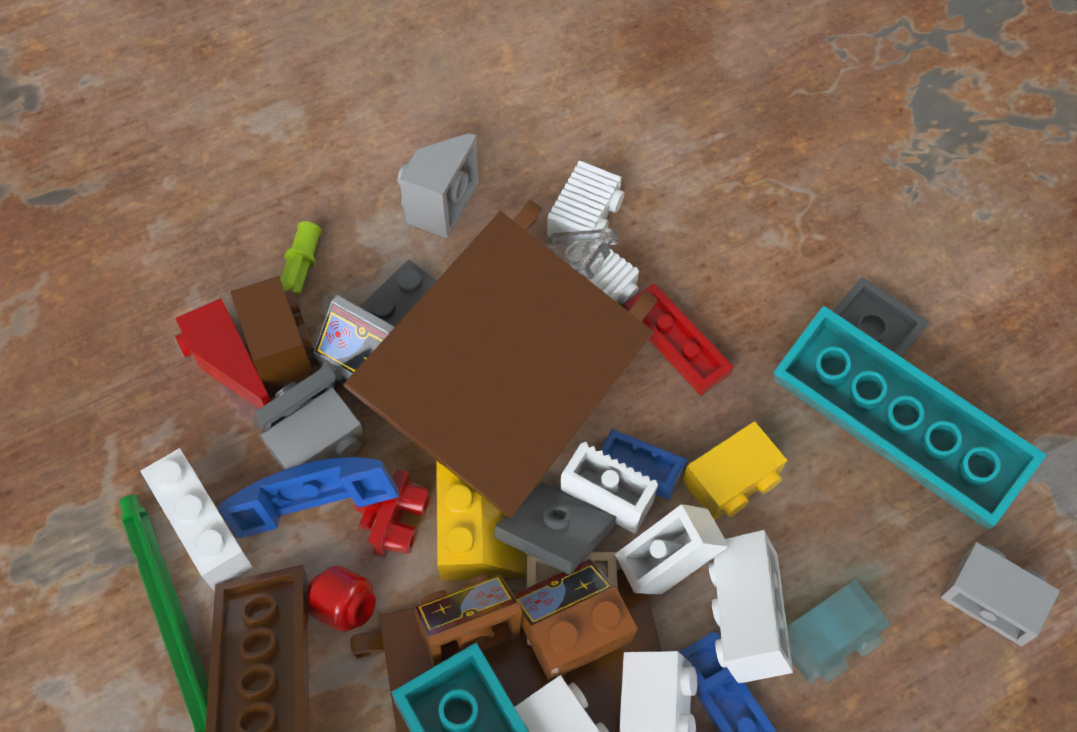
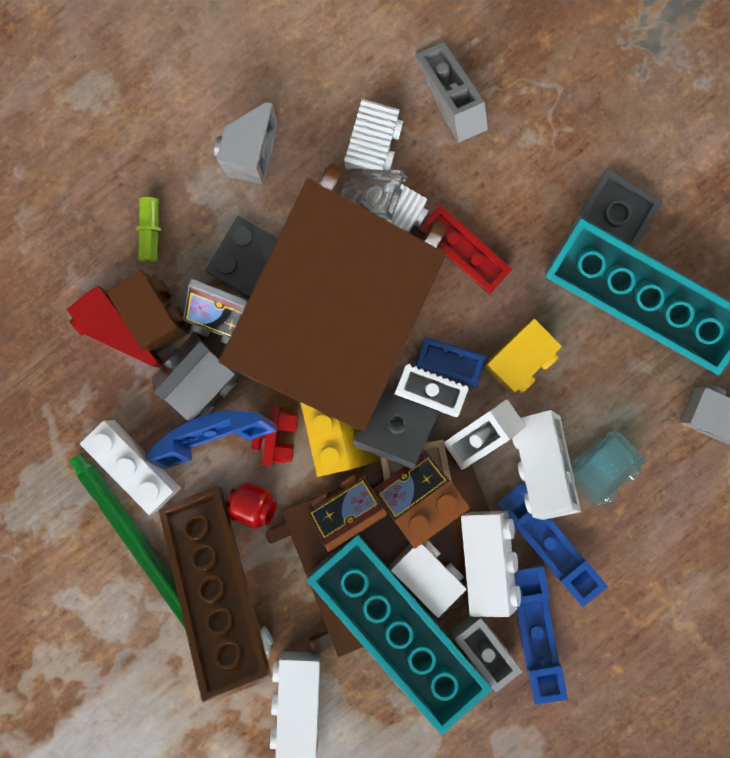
camera: 10 degrees left, 25 degrees up
none -> light grey slope [415,42,488,143]

